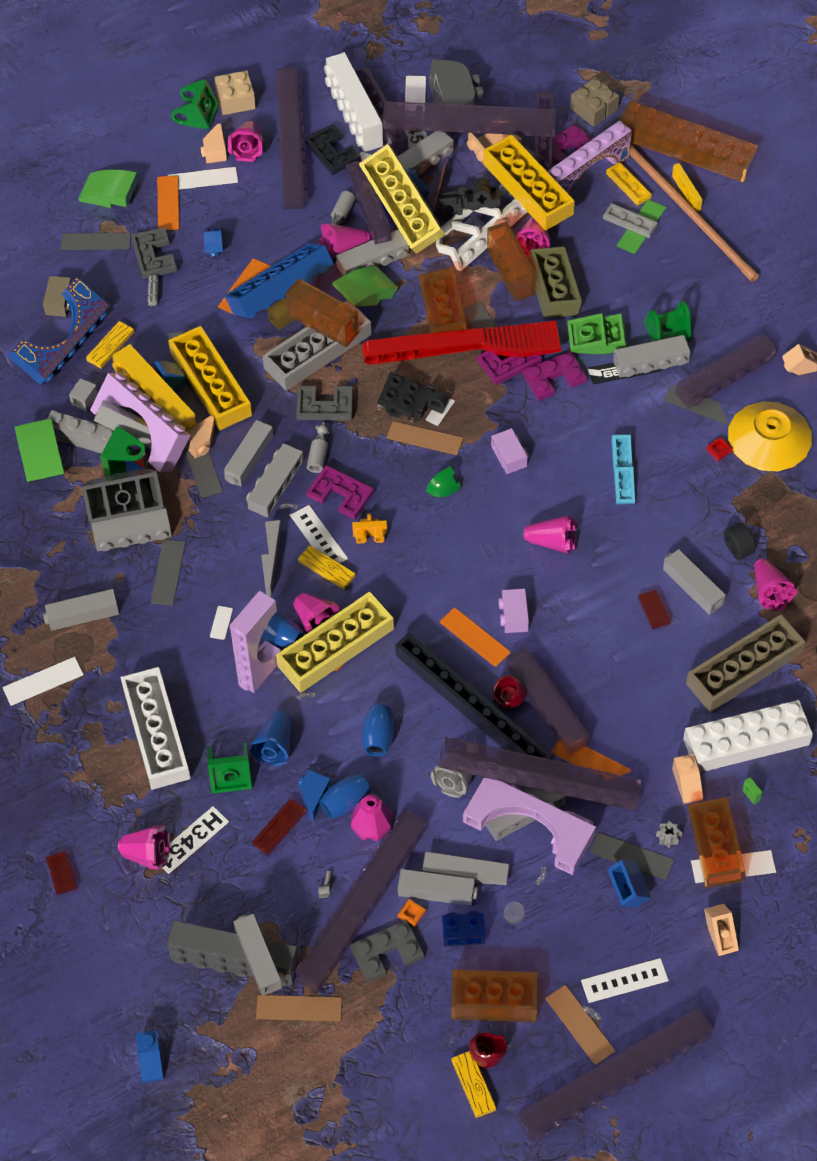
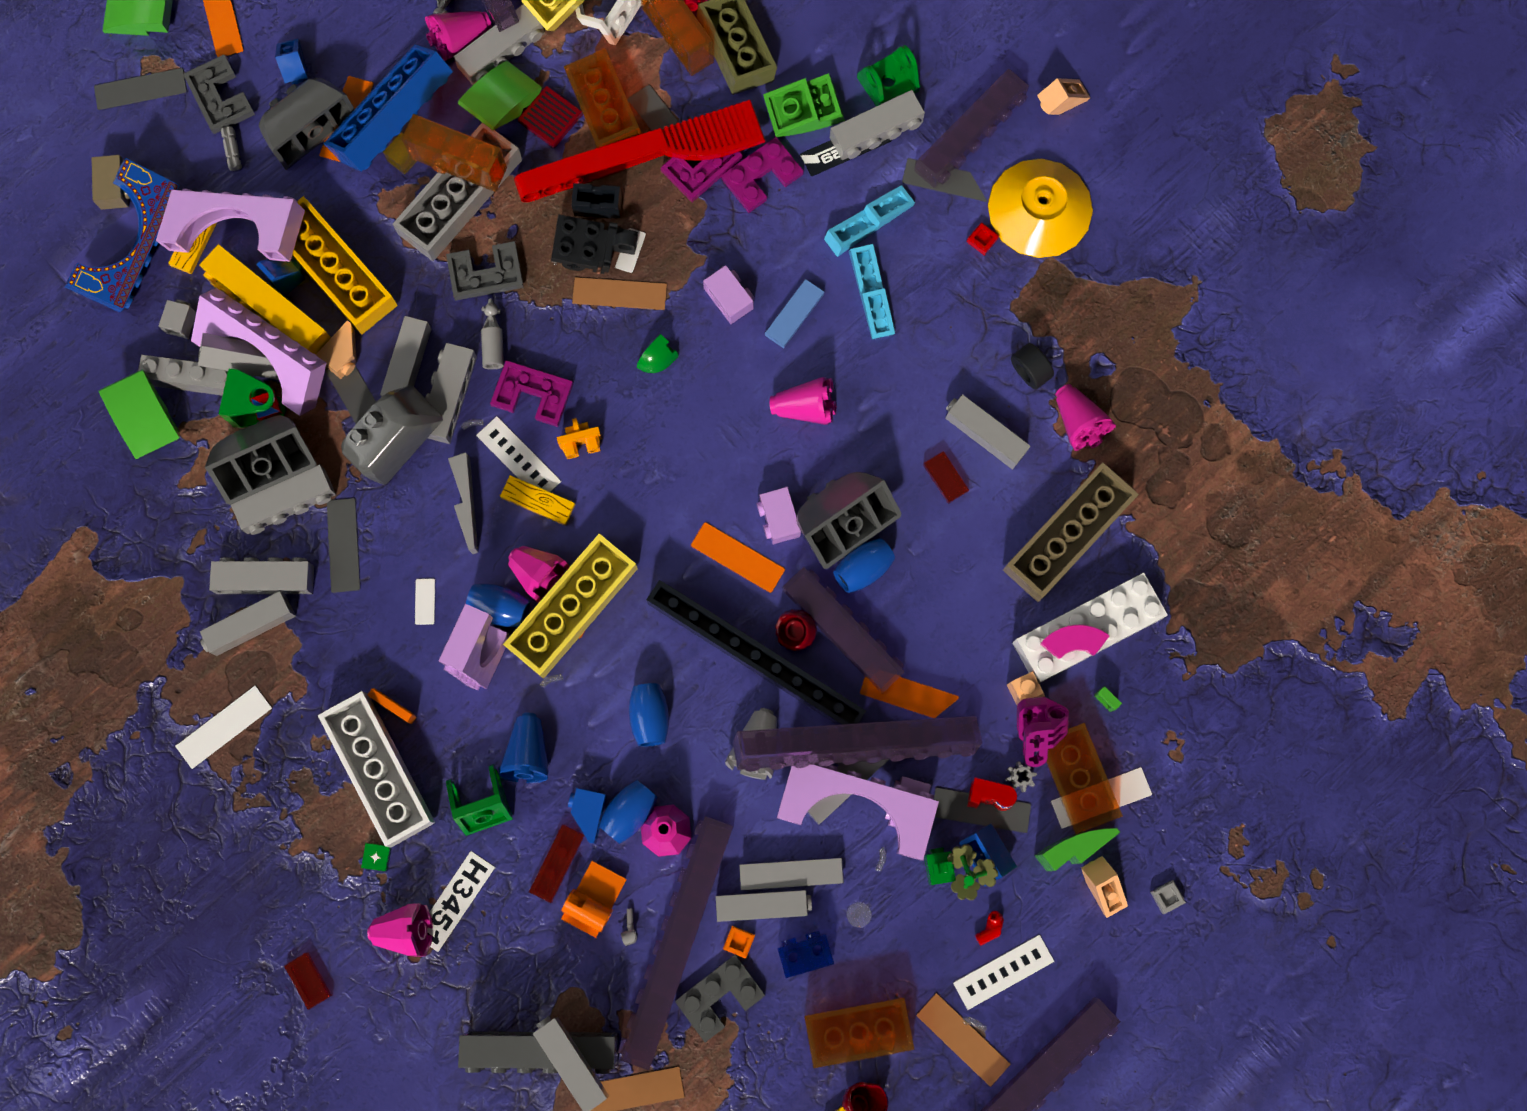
camera: 15 degrees left, 20 degrees up
none -> lavender arch [156,189,305,262]
none -> light grey brick [209,558,314,594]
none -> dark grey hips [259,78,355,170]
none -> dark grey hips [341,385,443,485]
none -> green tile [361,843,392,871]
none -> orange tile [367,688,417,724]
none -> dark red tile [518,86,583,148]
none -> orange piece [561,861,627,938]
none -> black brick [571,183,622,219]
none -> medium blue tile [765,279,824,348]
none -> dark grey hips [796,472,902,569]
none -> medium azure slope [824,185,915,257]
none -> blue piece [833,538,895,593]
none -> green brick [924,847,956,885]
none -> olive plant [947,844,998,900]
none -> red leg [967,778,1017,811]
none -> red arm [975,911,1004,946]
none -> magenta piece [1016,697,1069,767]
none -> bright green slope [1034,828,1120,871]
none -> dark pink tile [1040,625,1110,659]
none -> light grey tile [1150,880,1186,914]

